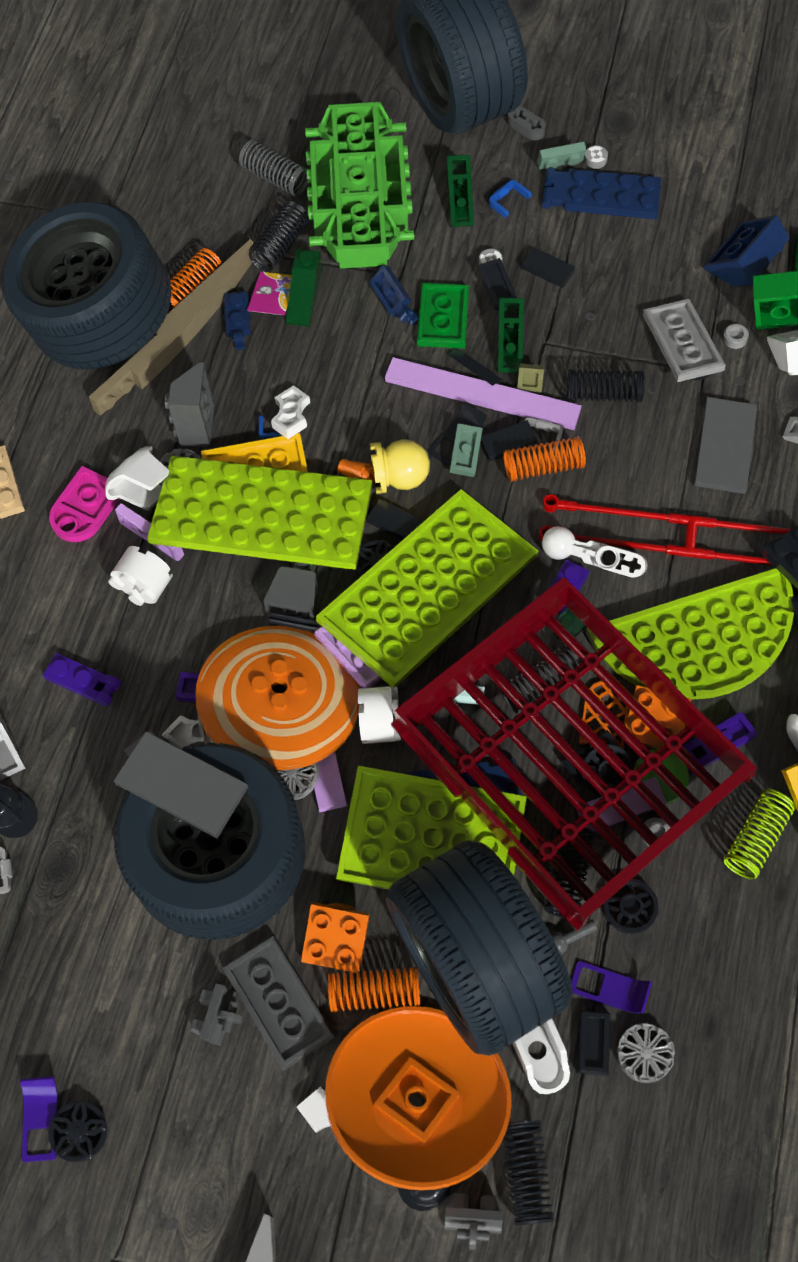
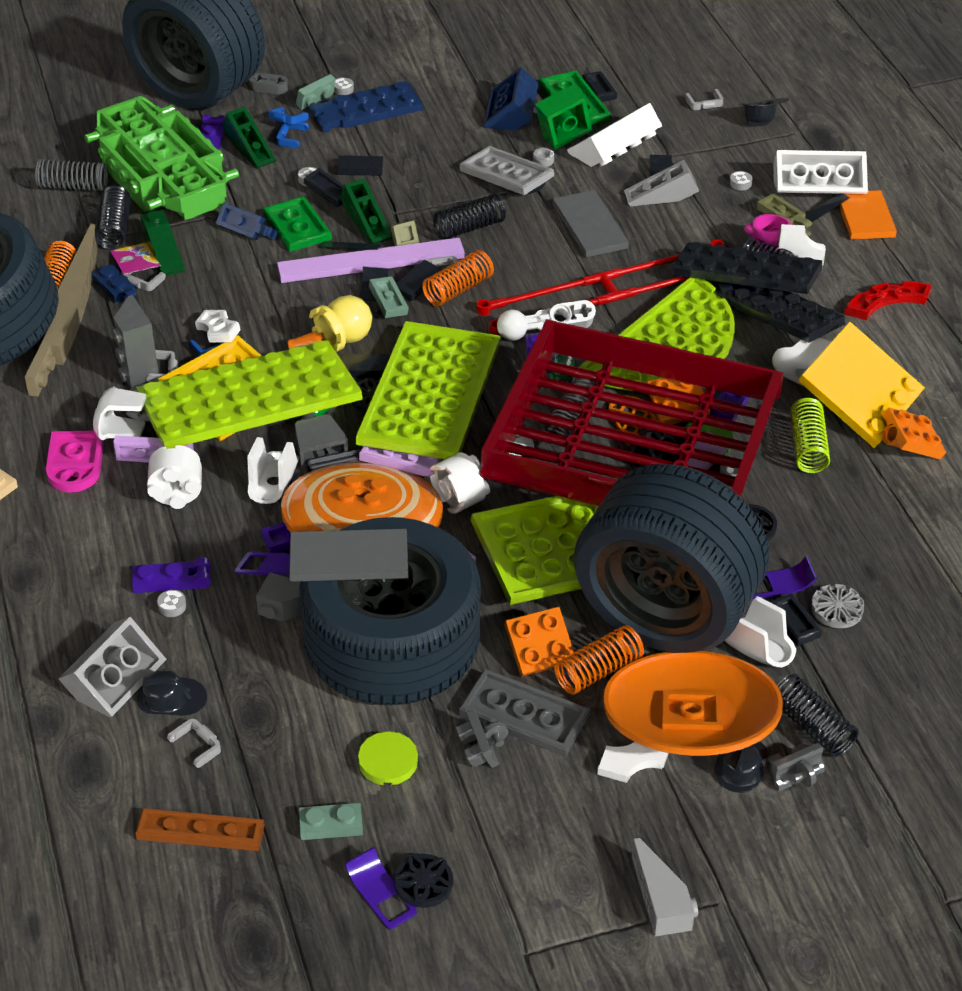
camera: 35 degrees left, 20 degrees down
none -> light grey piece [121,271,166,291]
none -> light grey piece [146,350,178,382]
none -> light grey tile [157,590,186,617]
none -> dark purple plate [200,115,225,150]
none -> dark purple piece [234,552,290,578]
none -> white piece [247,437,299,504]
none -> blue piece [268,107,309,124]
none -> sand green plate [299,803,363,840]
none -> lime tile [358,731,418,785]

